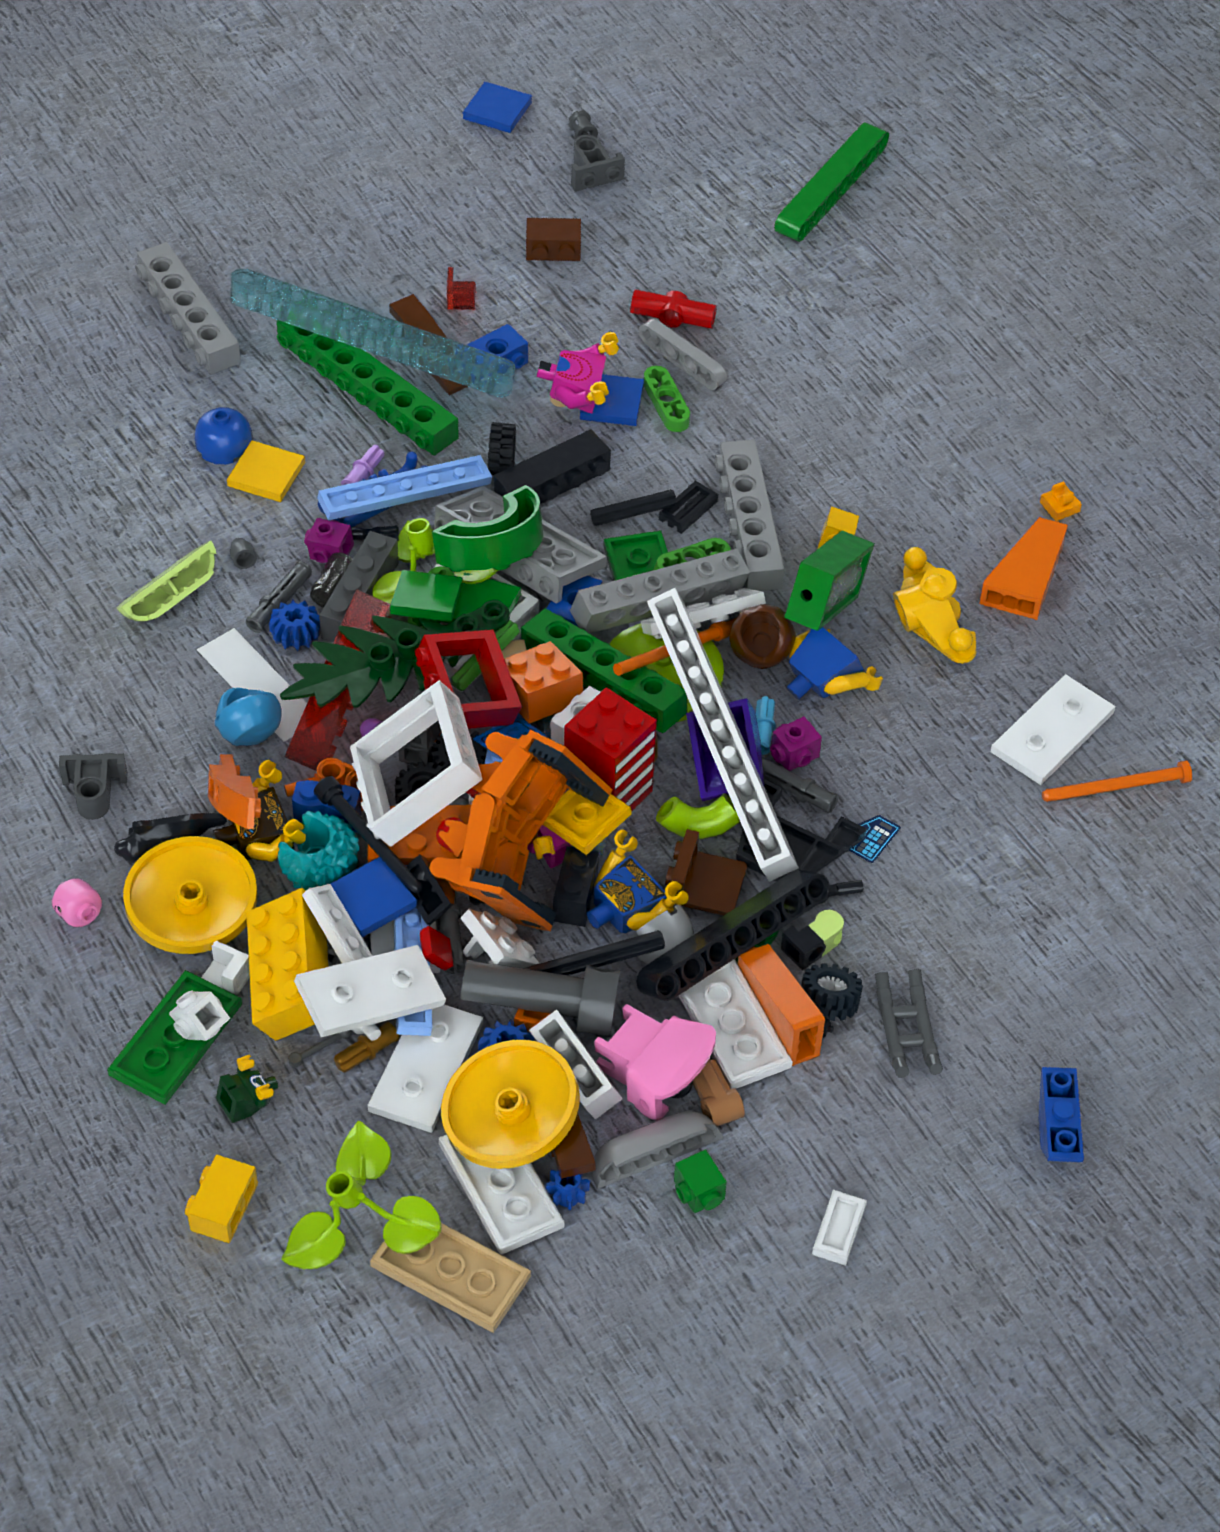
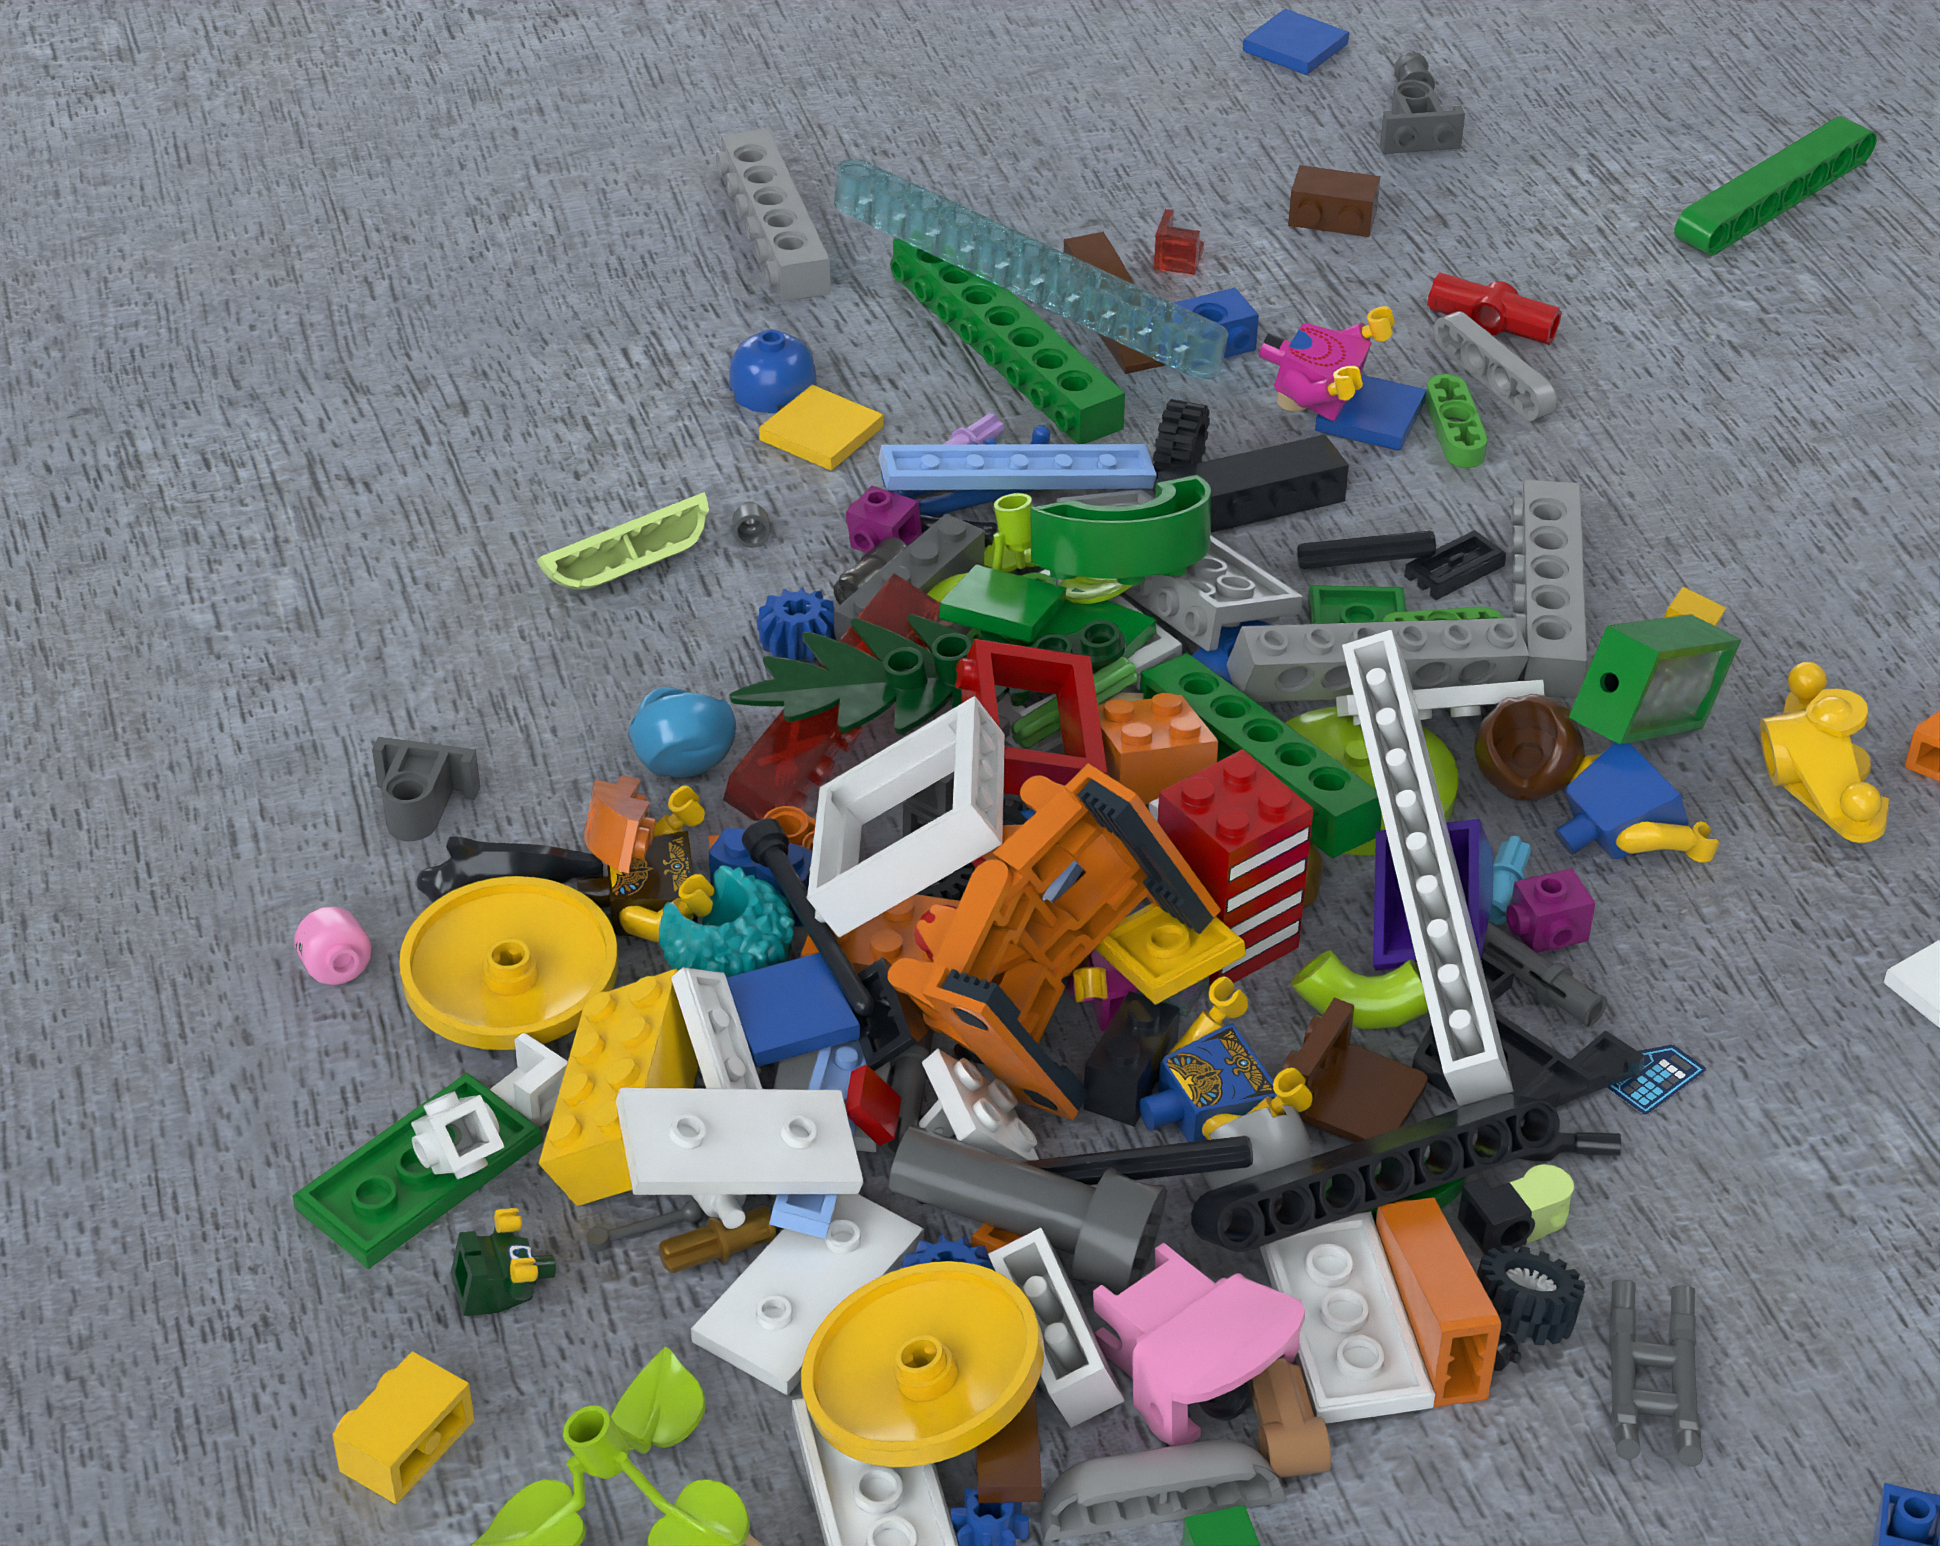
camera: 15 degrees right, 10 degrees down
white sticker [197,628,314,742] -> none
dark grey pin [245,561,312,633] -> none
orange bar [613,618,737,676] -> none

